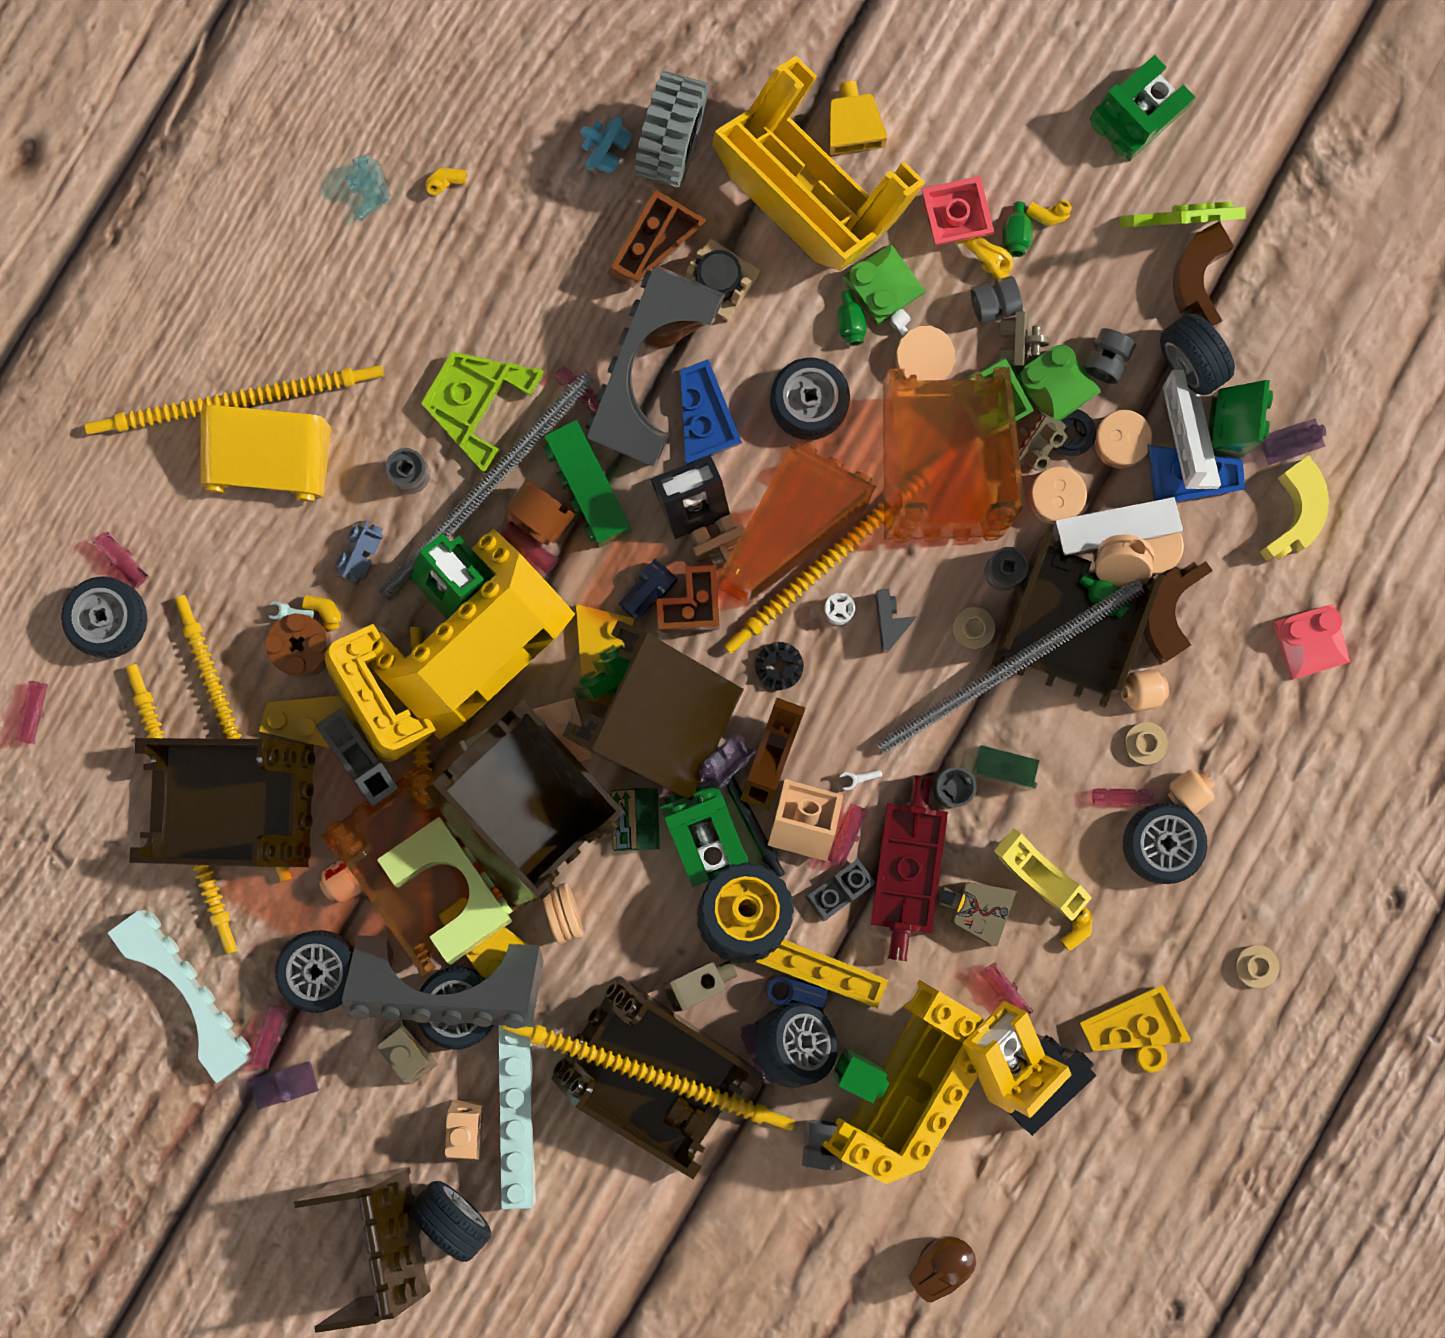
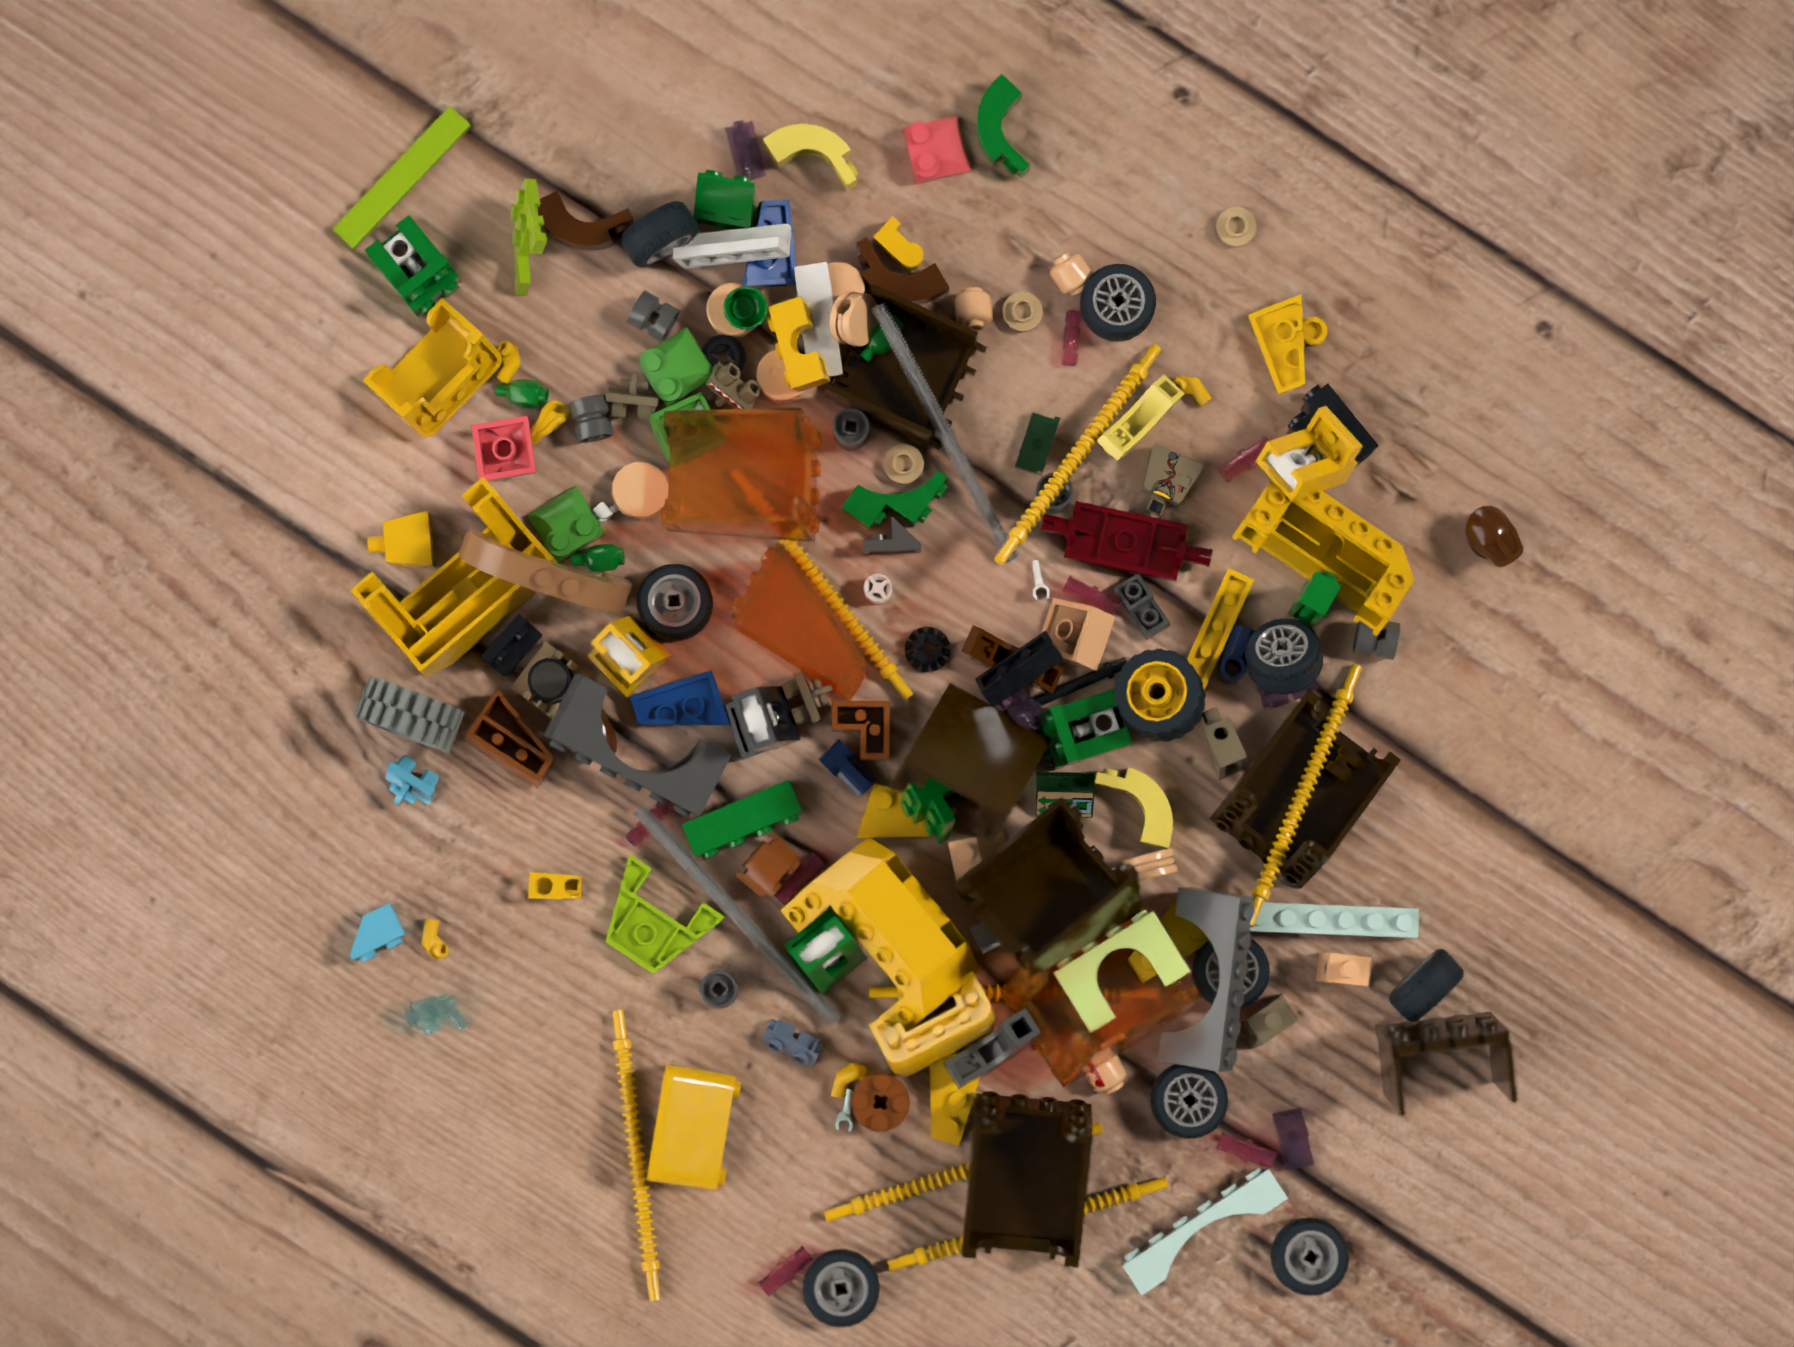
camera: 85 degrees left, 0 degrees up
none -> lime tile [333,106,471,250]
none -> medium azure slope [350,903,407,963]
none -> yellow windscreen [362,298,502,438]
none -> medium nougat arch [458,528,633,613]
none -> black bracket [481,613,542,677]
none -> yellow leg [527,872,582,900]
none -> yellow brick [587,614,671,697]
none -> green hair [723,286,768,330]
none -> yellow arch [767,296,830,392]
none -> green arch [841,470,949,531]
none -> yellow leg [873,216,924,271]
none -> black slope [975,631,1063,707]
none -> green arch [976,74,1030,179]
none -> yellow hose [994,344,1161,565]
none -> light yellow arch [1093,767,1173,849]
none -> wheel [1270,1218,1349,1296]

